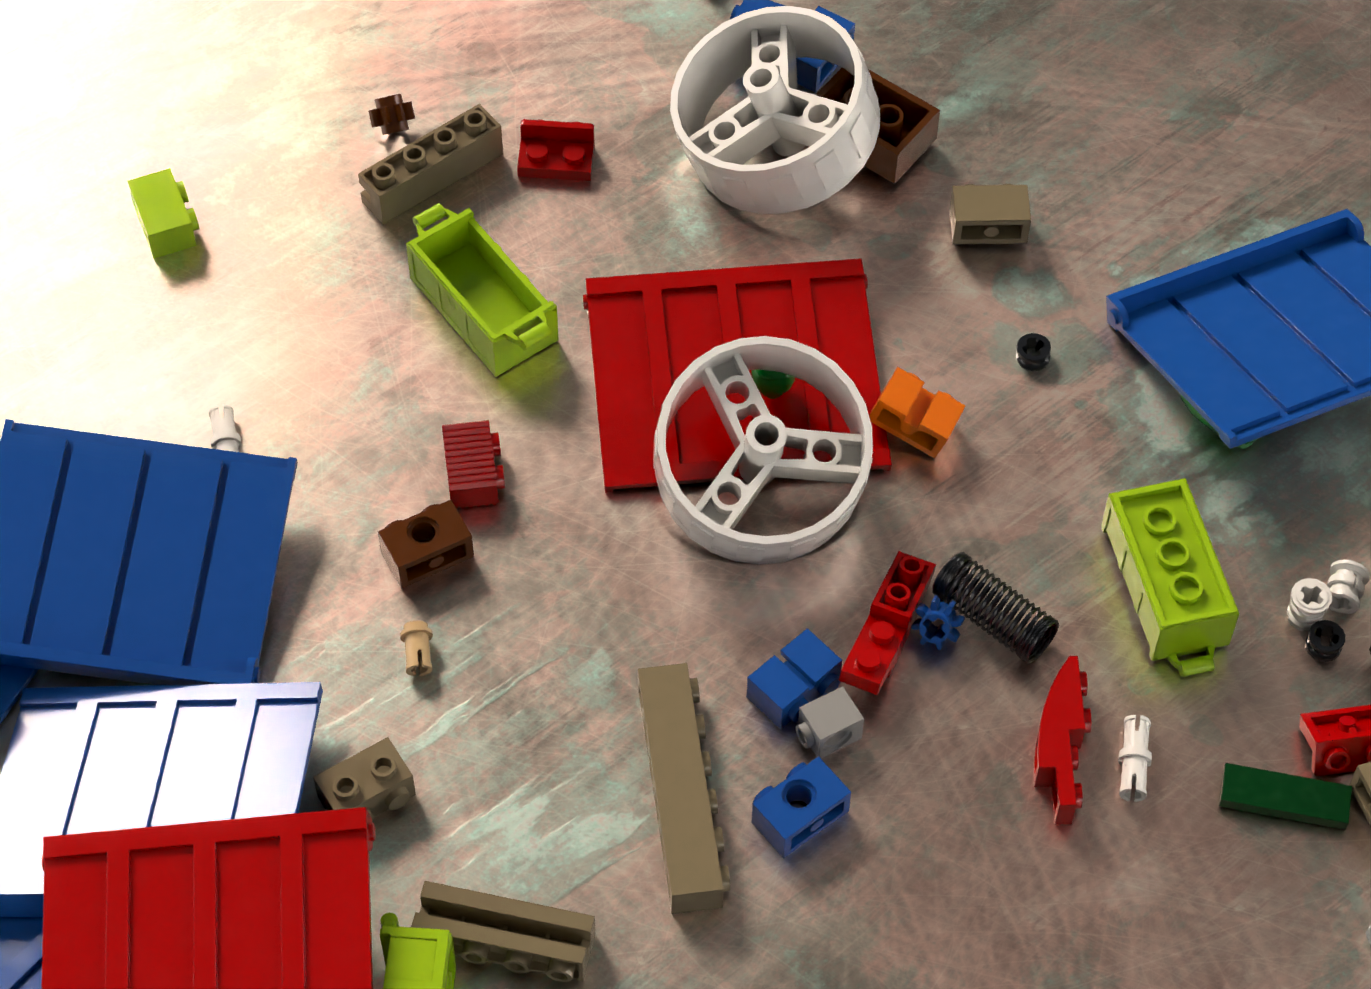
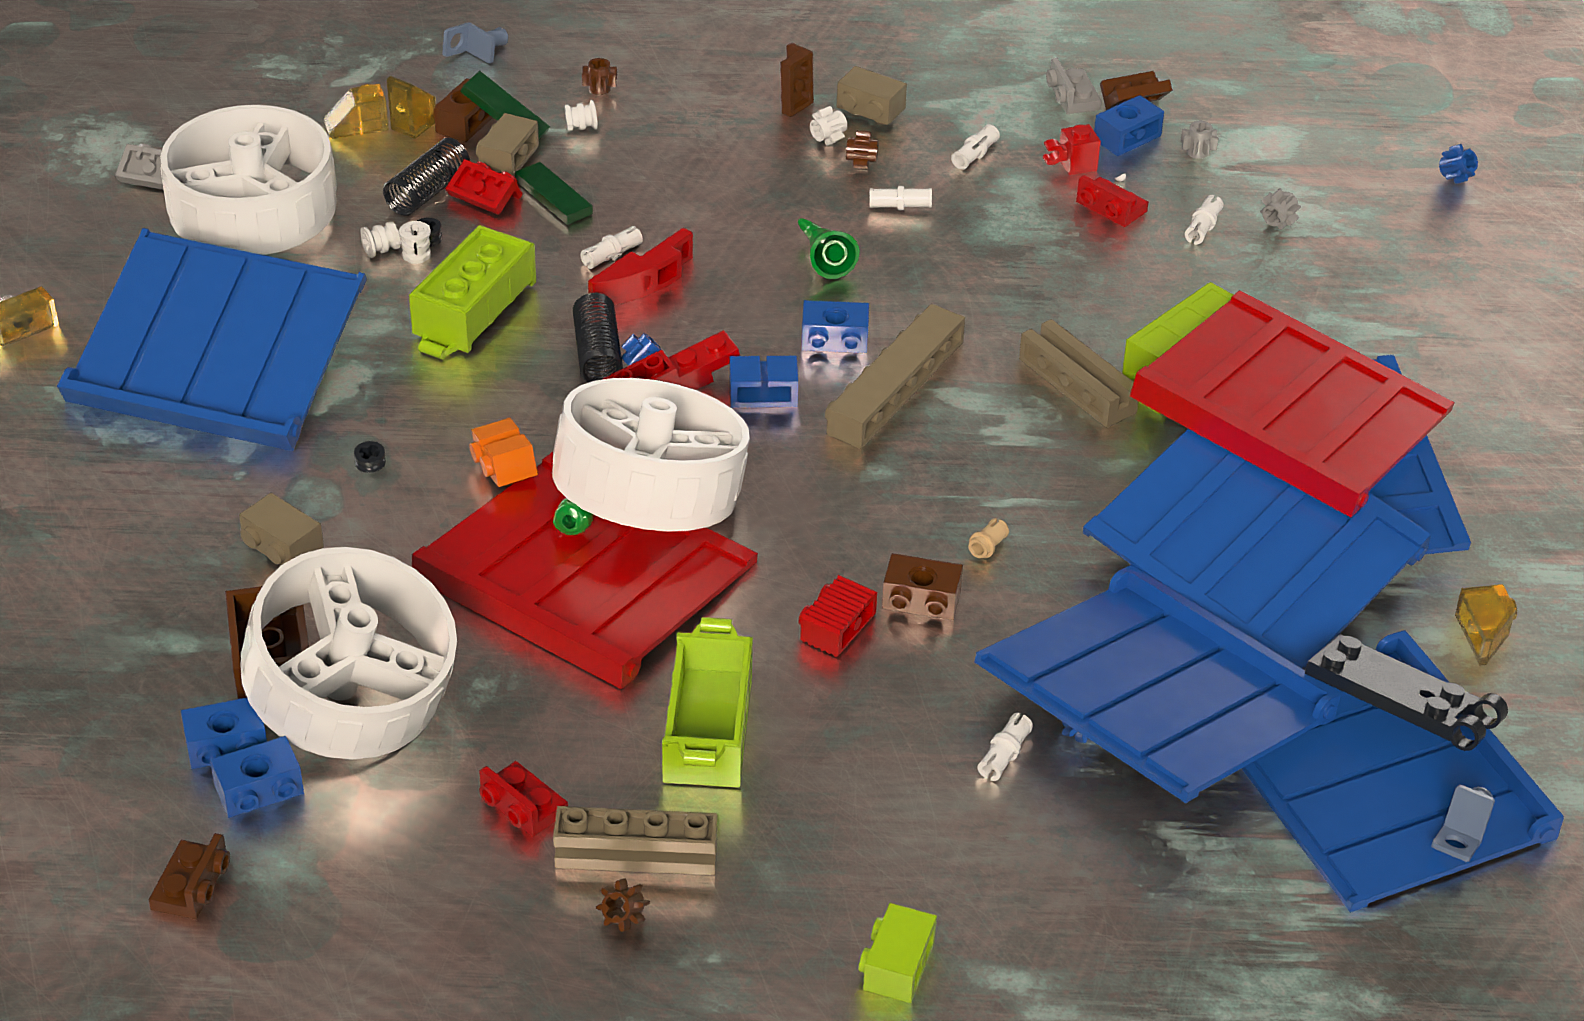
camera: 140 degrees left, 15 degrees down
dark tan brick [313,737,416,820] -> none
light grey brick [795,686,864,758] -> none
none -> green hat [798,218,860,279]

